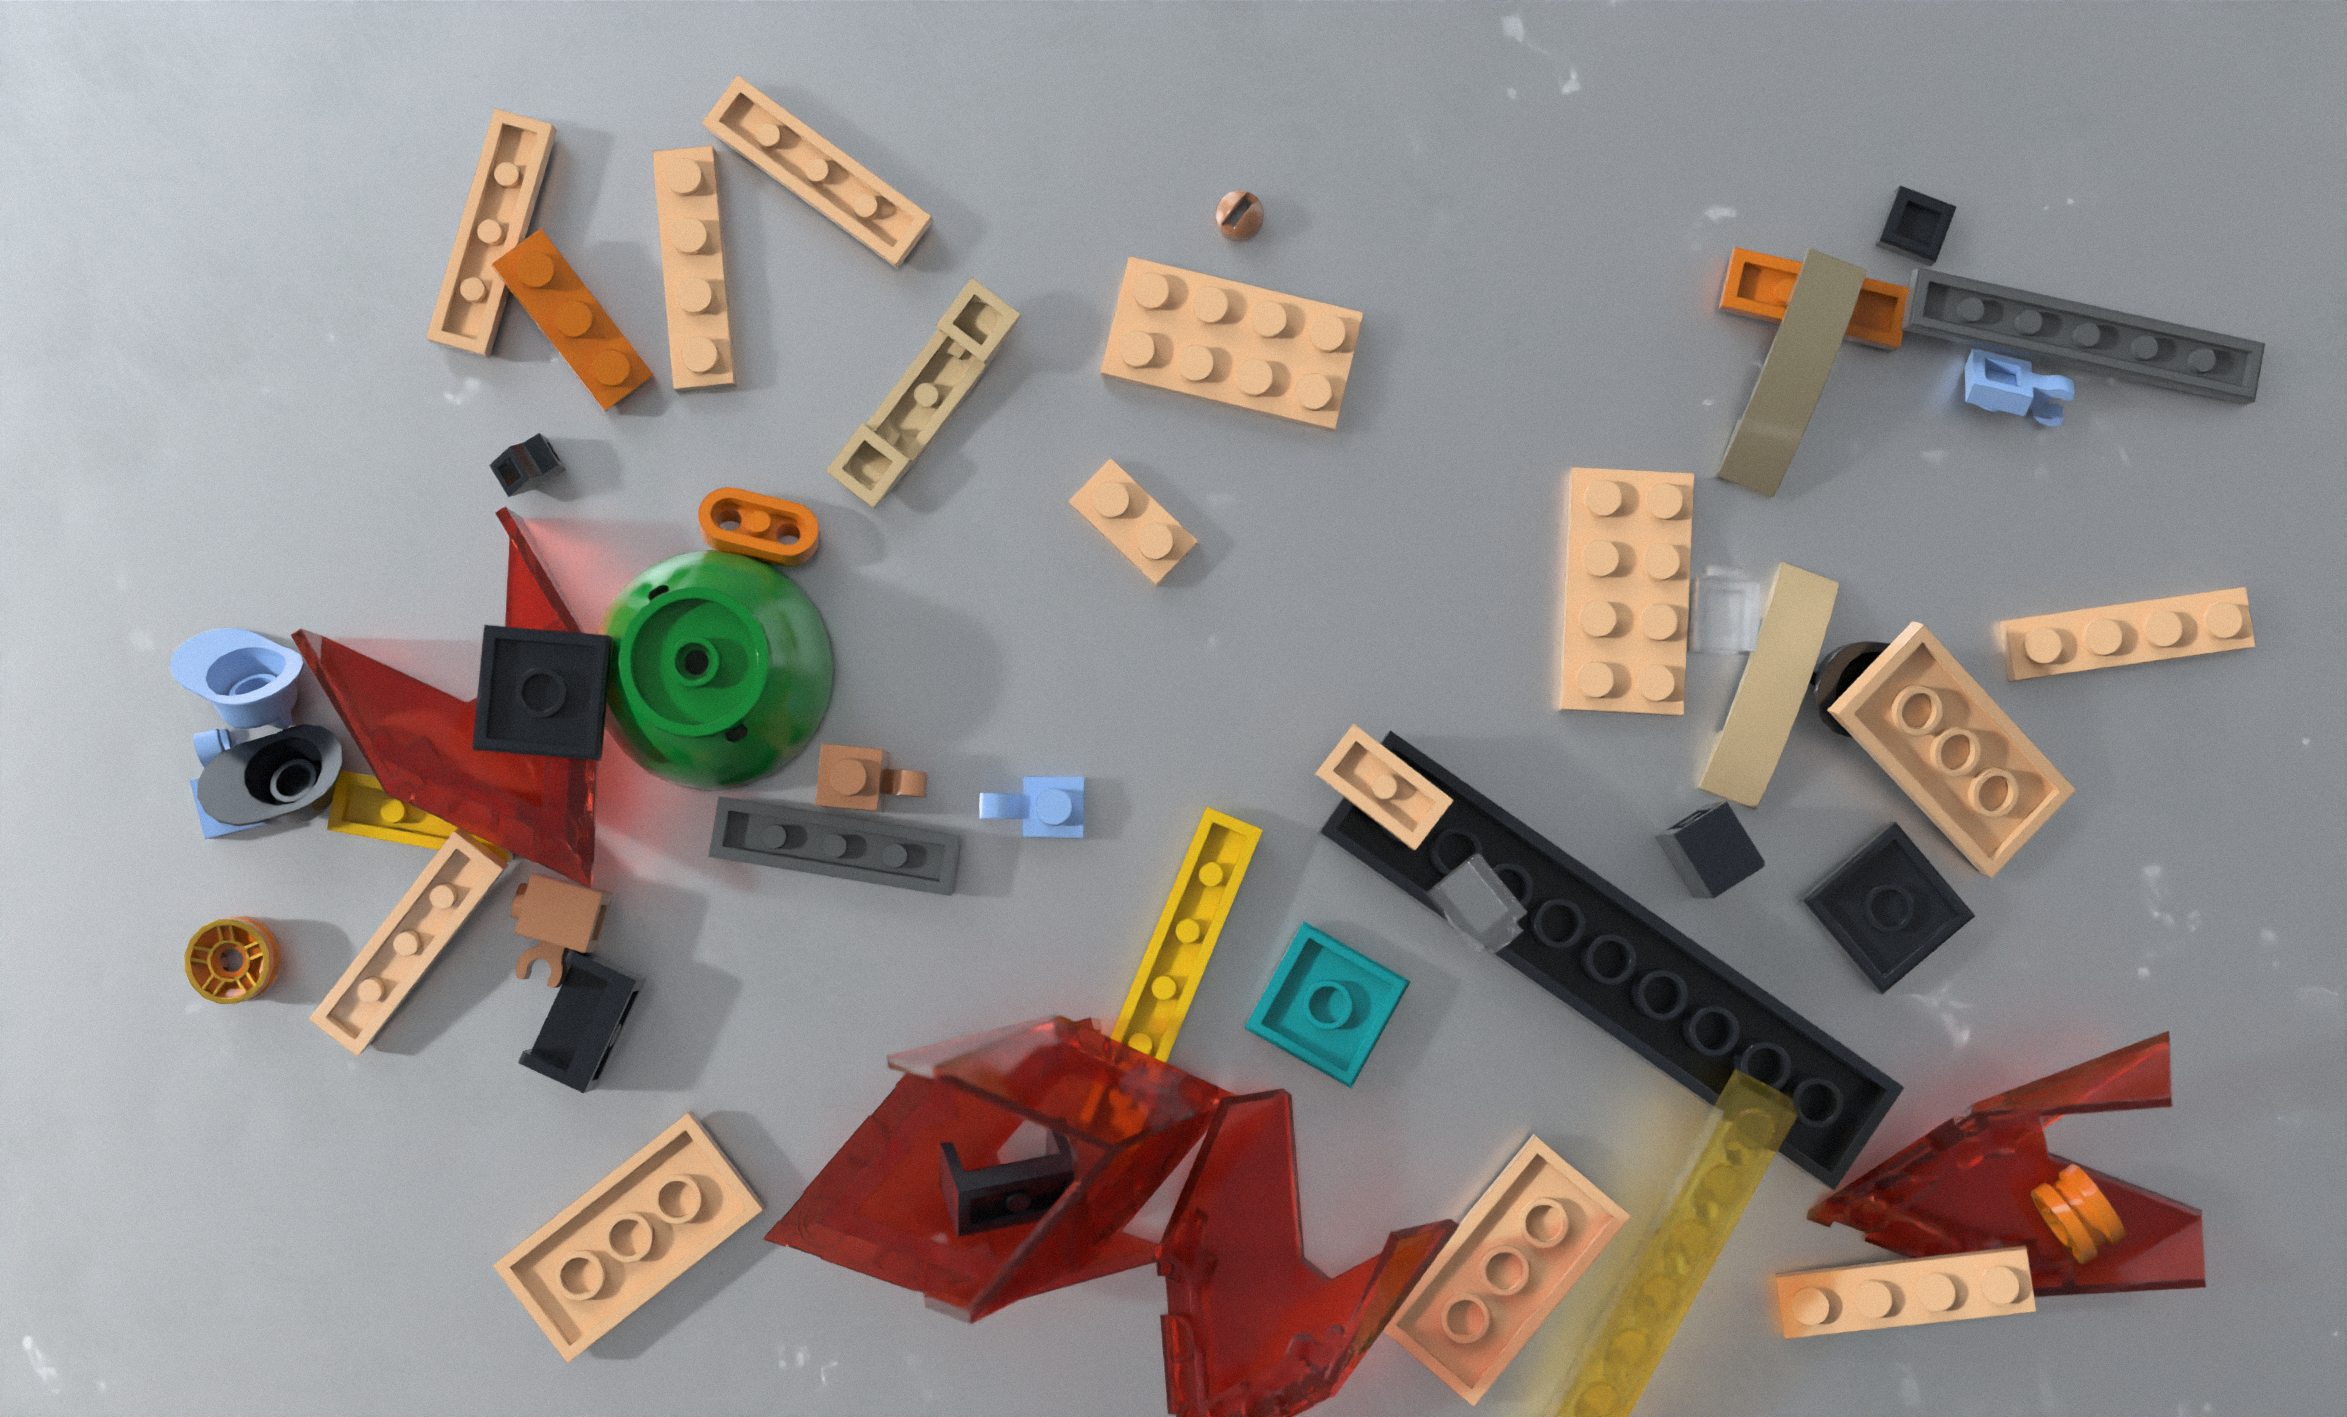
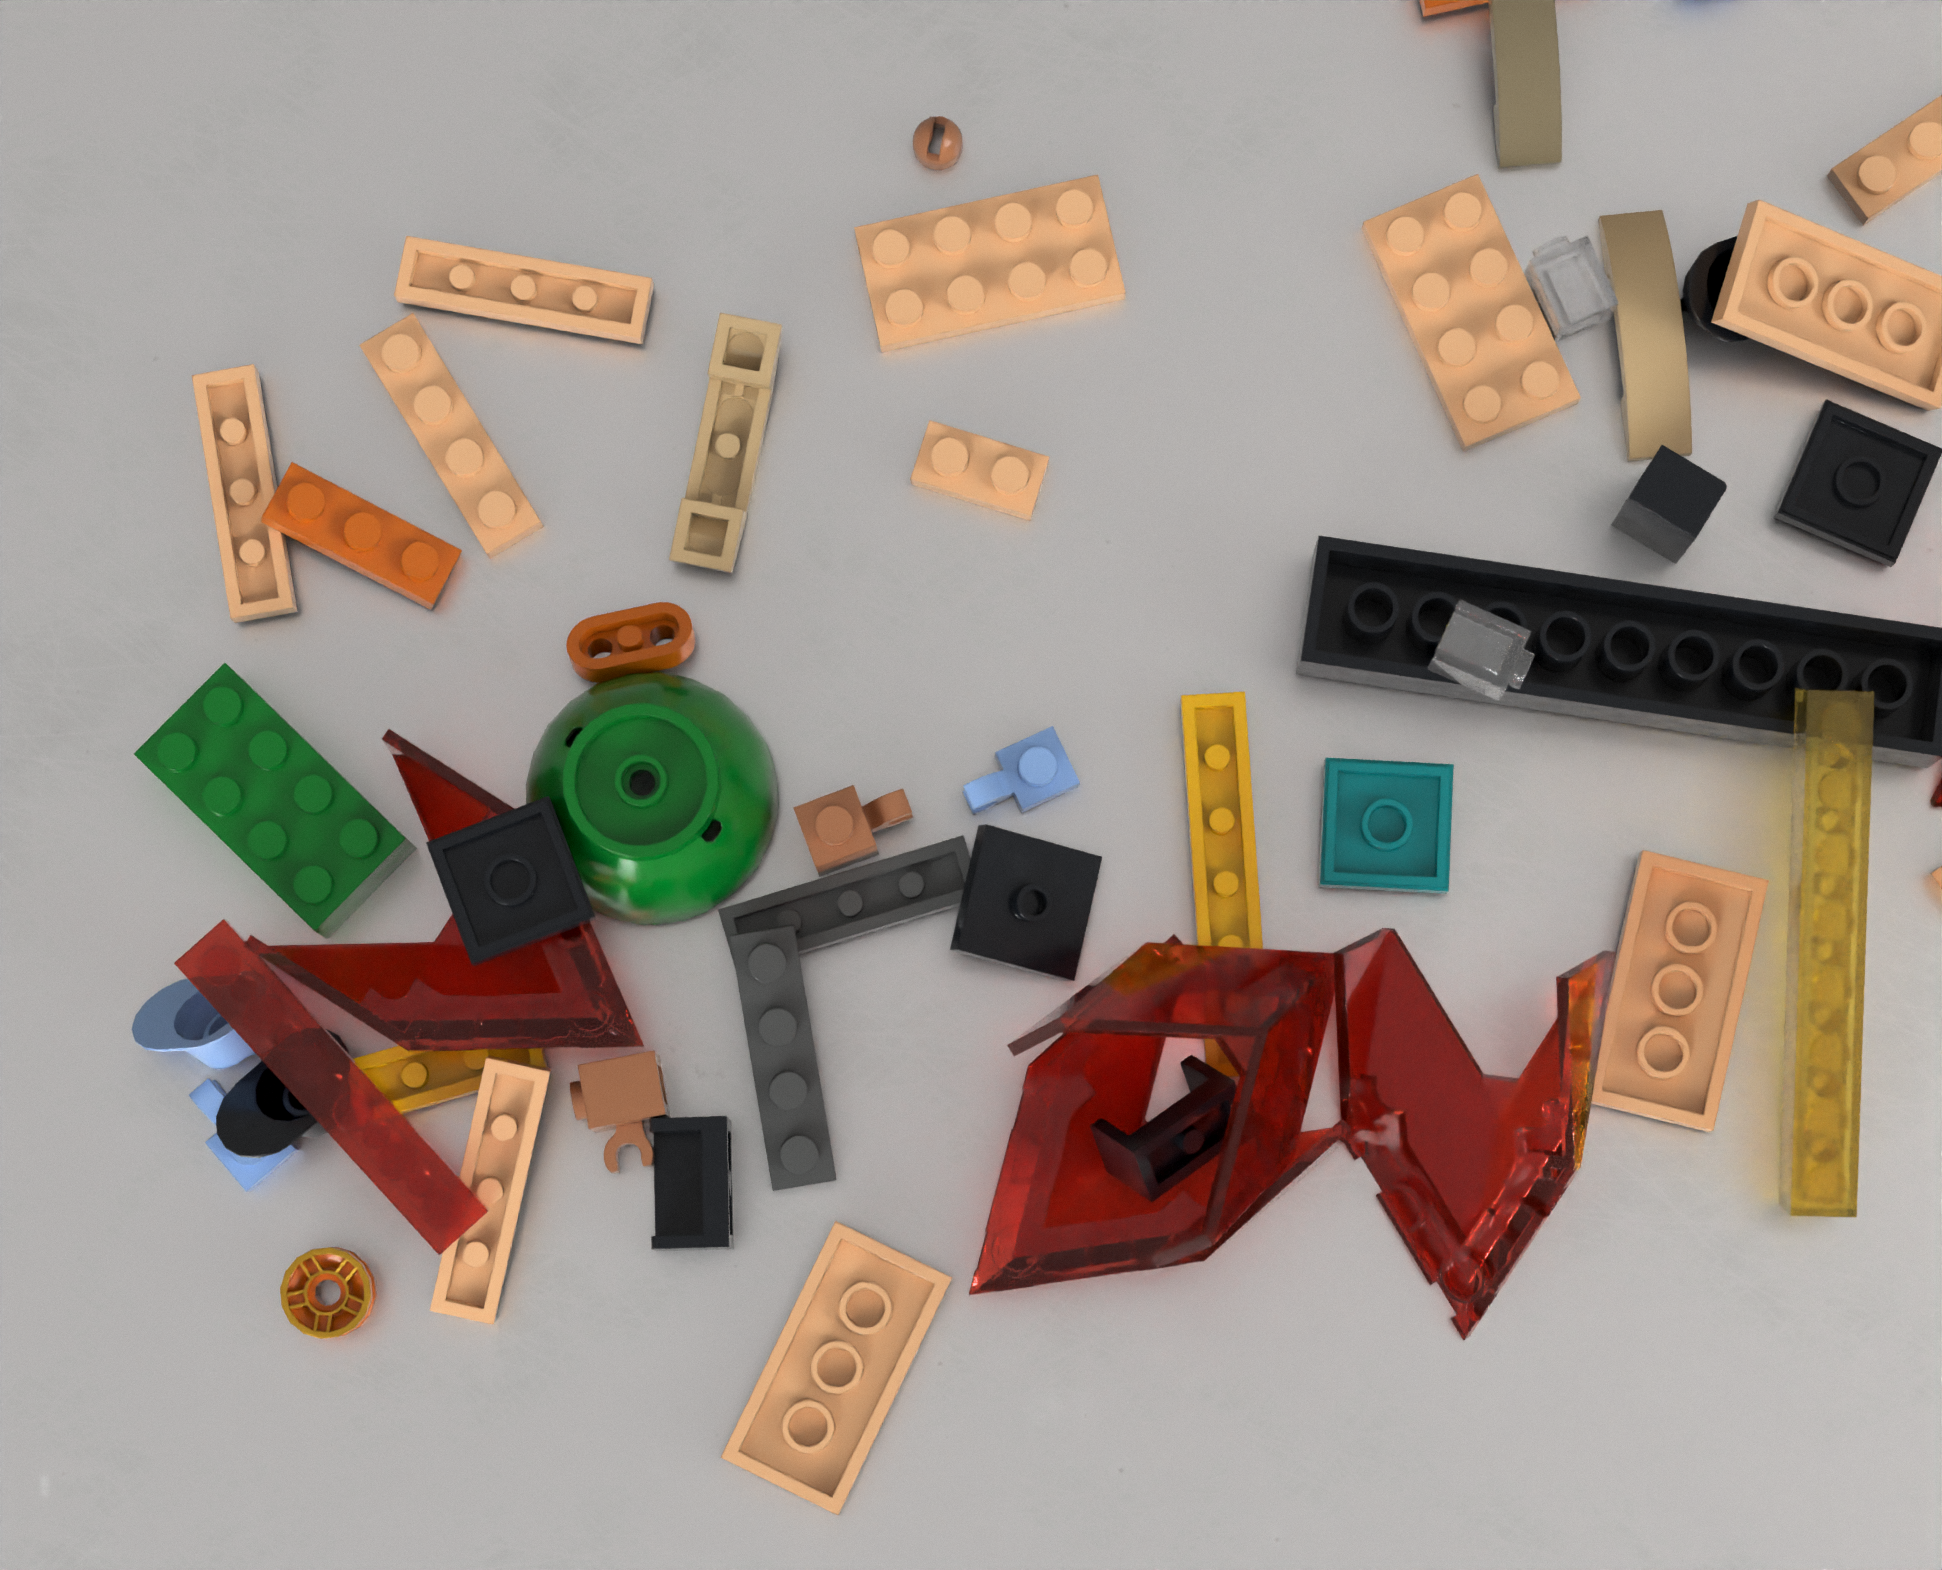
camera: 25 degrees left, 5 degrees down
black piece [489,433,566,497] -> none
light nougat plate [1315,724,1453,850] -> none
none -> green brick [134,663,417,939]
none -> clear red plate [174,919,489,1255]
none -> dark grey plate [730,924,836,1191]
none -> black plate [950,824,1102,981]

